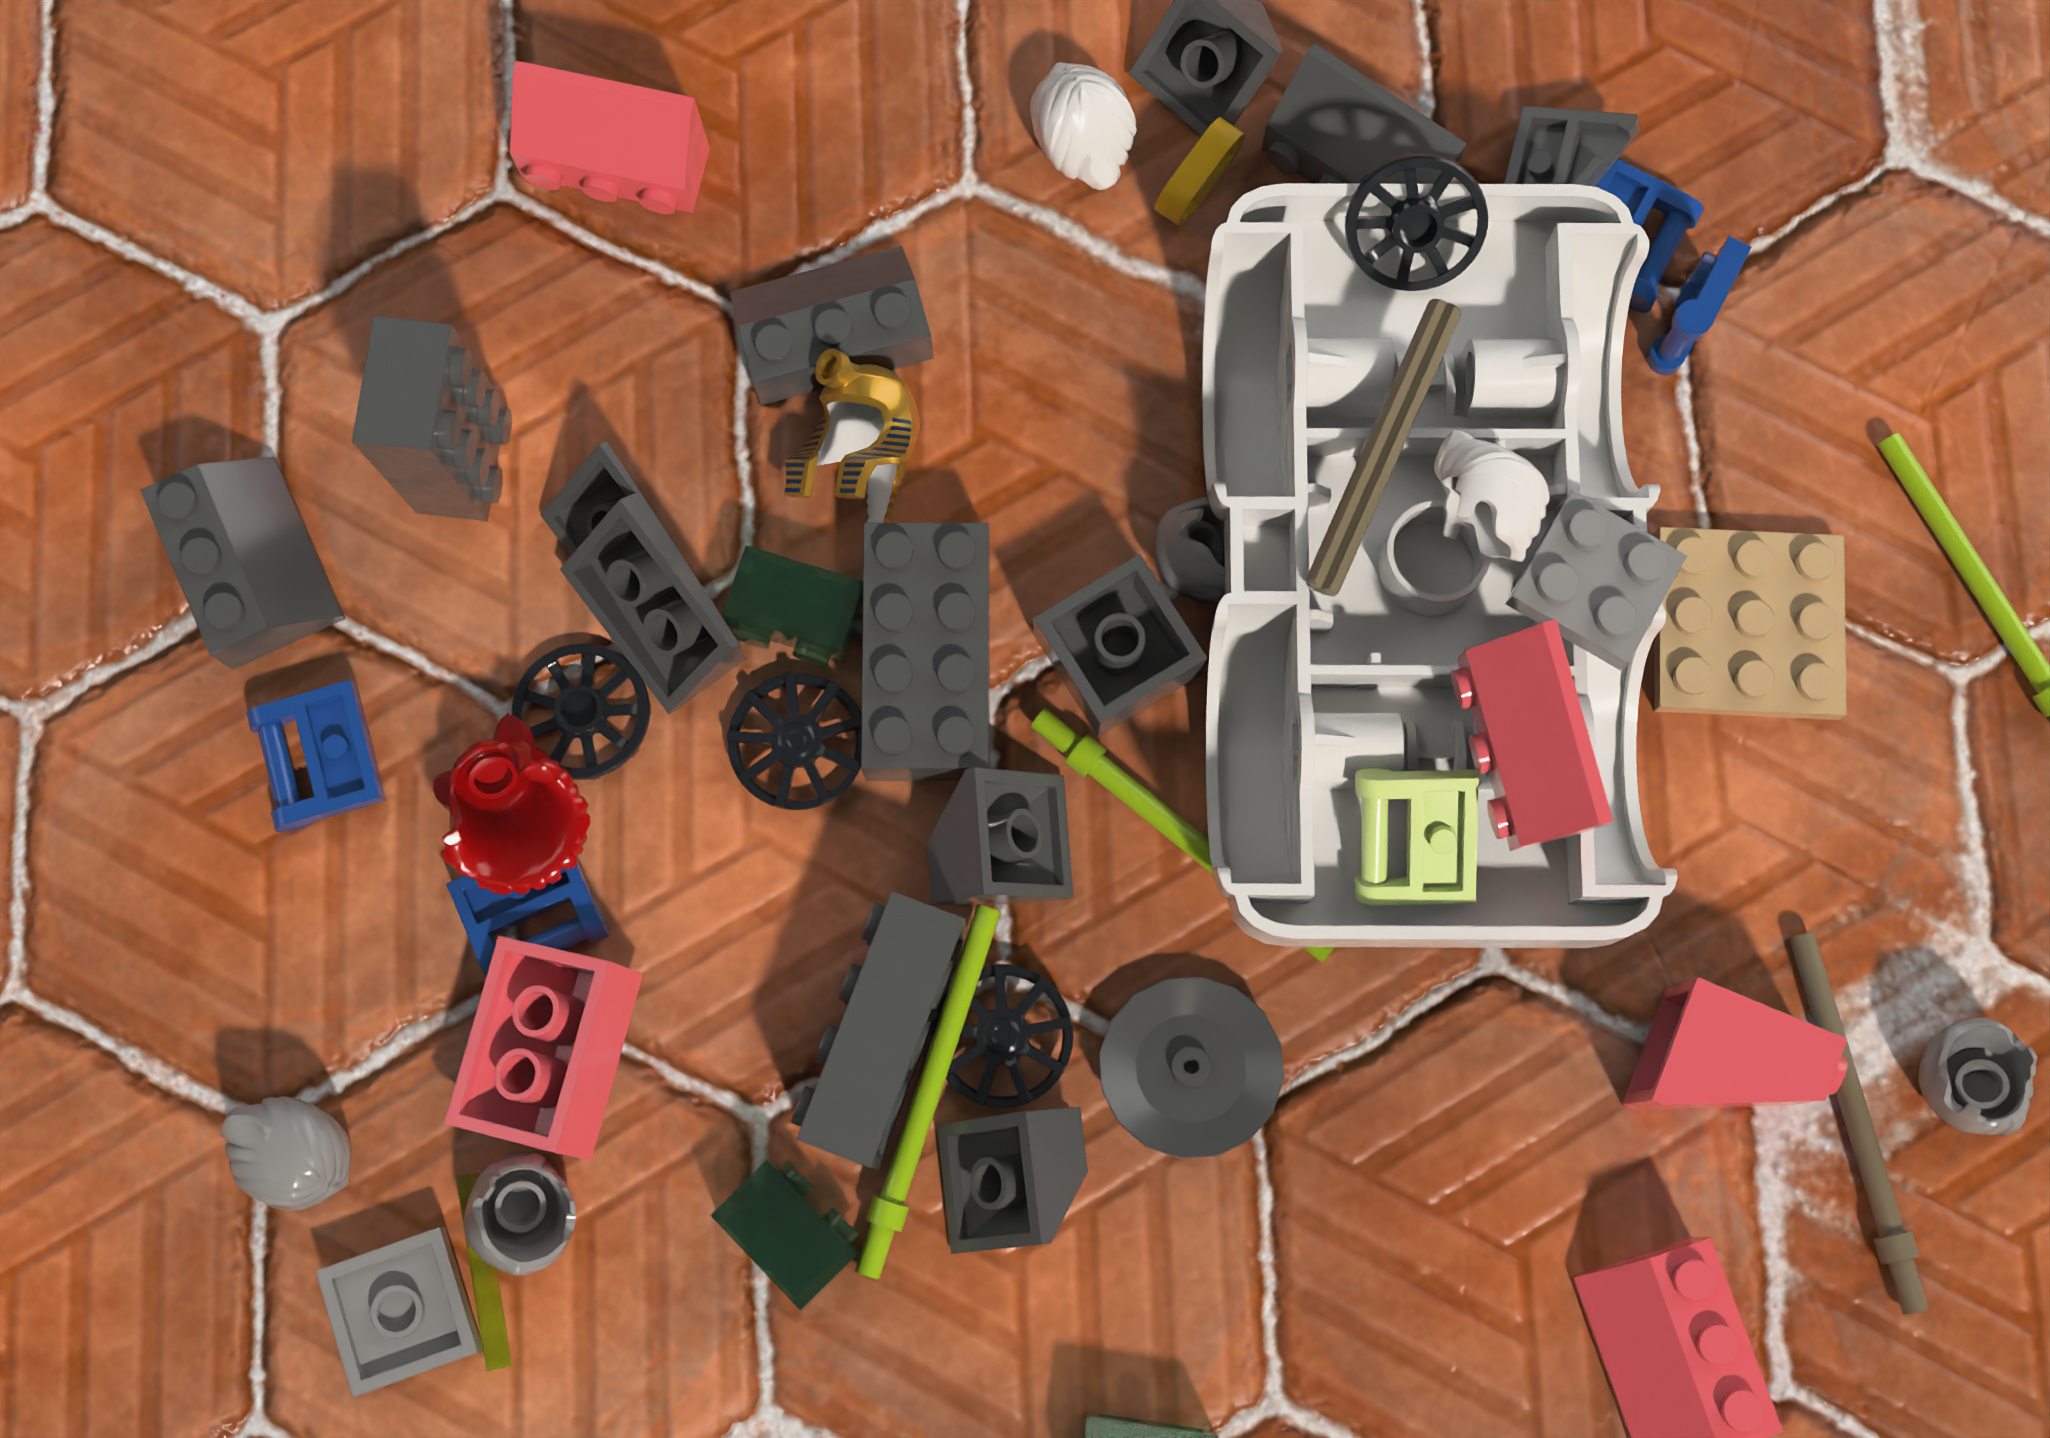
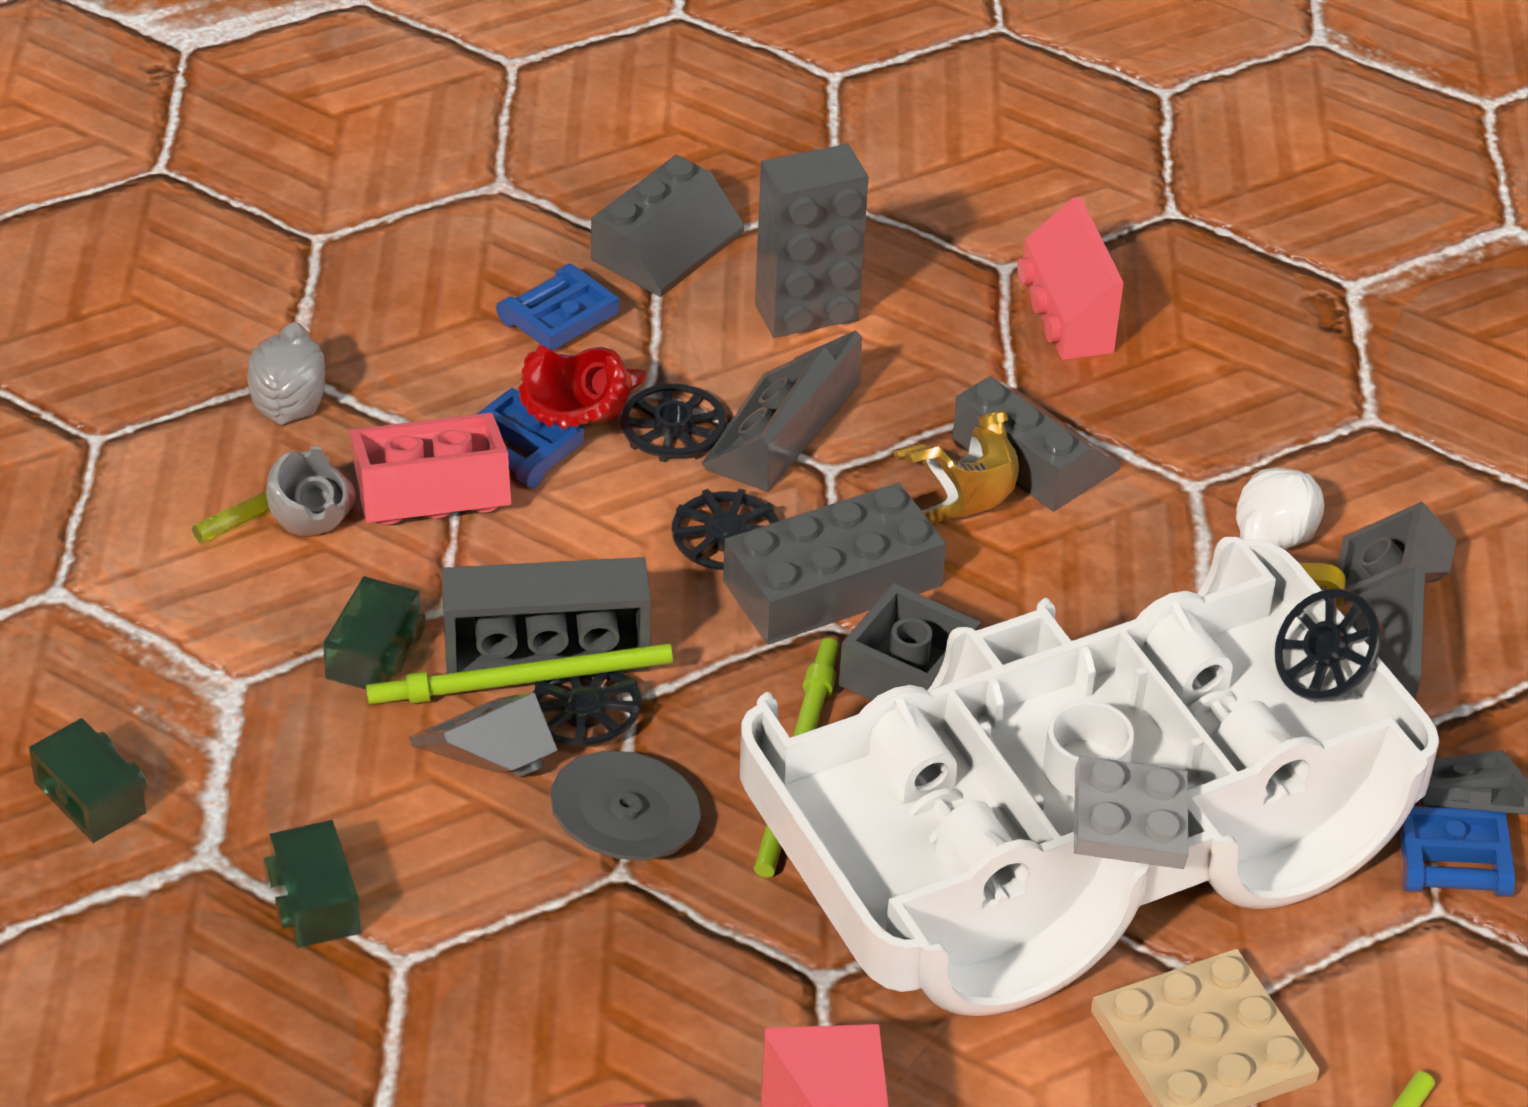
camera: 60 degrees right, 35 degrees down
light grey plate [315,1227,483,1397] -> none
clear green brick [722,545,863,666] -> none
dark grey slope [927,767,1074,907] -> none
dark tan axle [1306,299,1461,597] -> none
yellowish green plate [1354,768,1479,906] -> none
white hair [1434,429,1549,562] -> none
coral slope [1451,619,1613,851] -> none
blue plate [1646,236,1752,375] -> none

